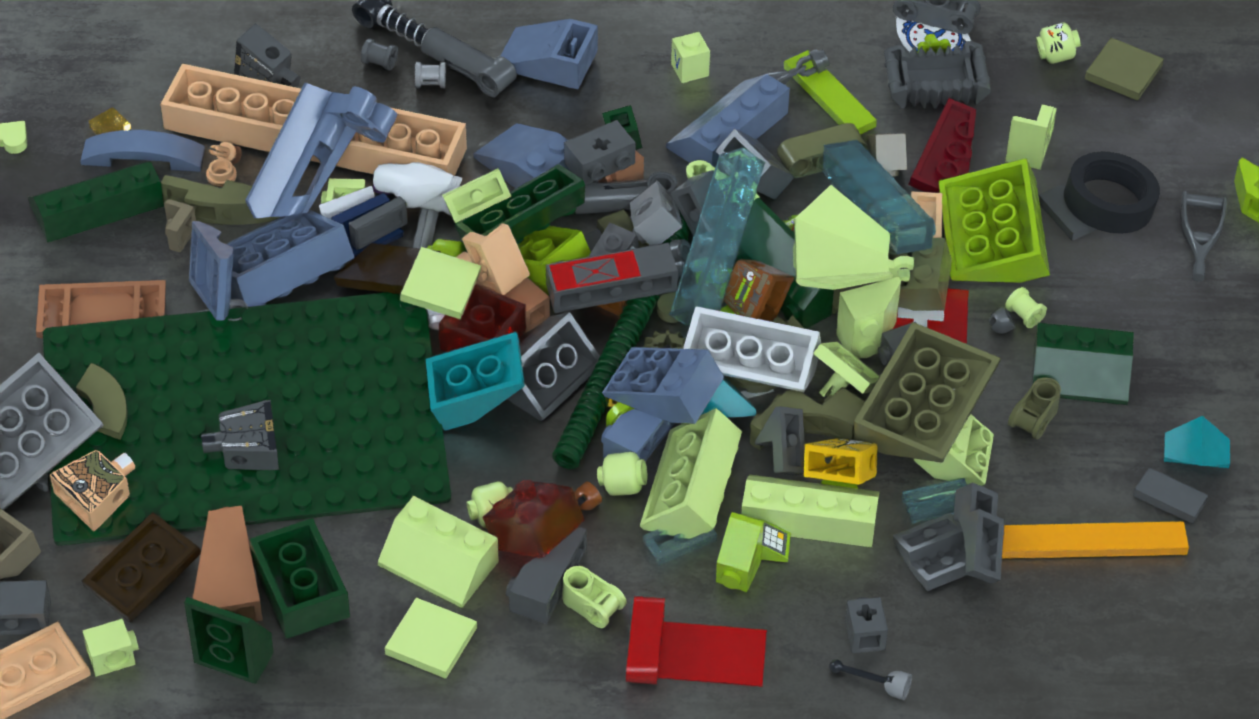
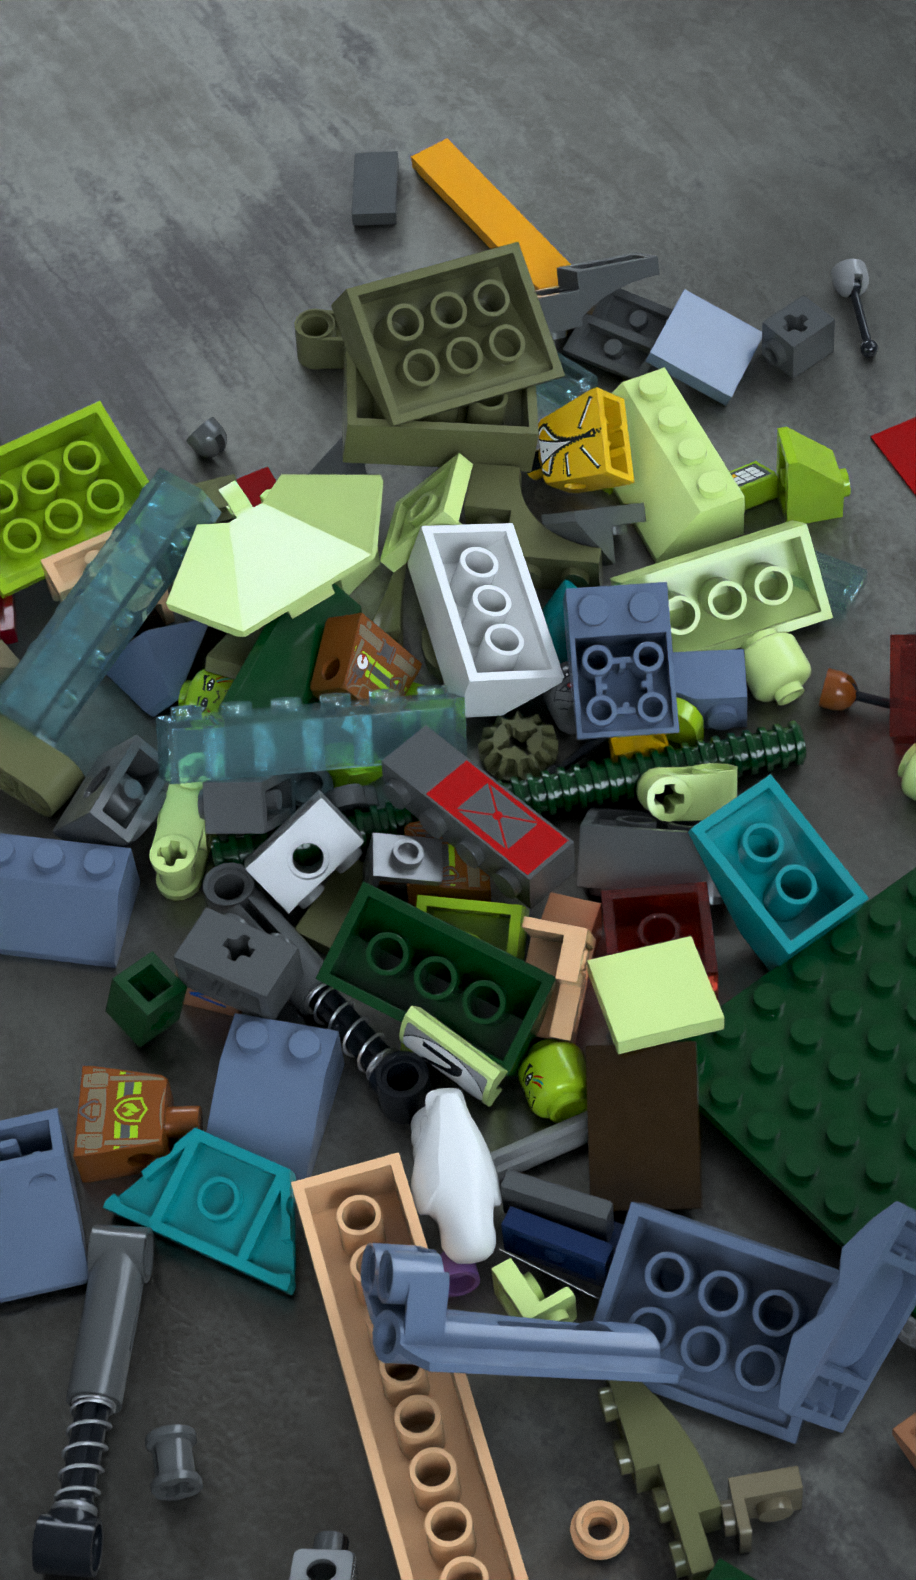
camera: 115 degrees left, 5 degrees up
light nougat piece [209,142,245,165] -> none
light grey bush [415,62,446,88] -> none
yellowish green bush [1005,287,1047,328] -> none
slope [1032,323,1134,405] -> none
teal slope [1164,416,1230,469] -> none
none -> dark orange torso [73,1066,203,1183]
none -> teal wing [103,1128,296,1295]
none -> olive slope [331,242,565,428]
none -> yellowish green piece [636,763,738,822]
none -> tile [645,289,762,406]

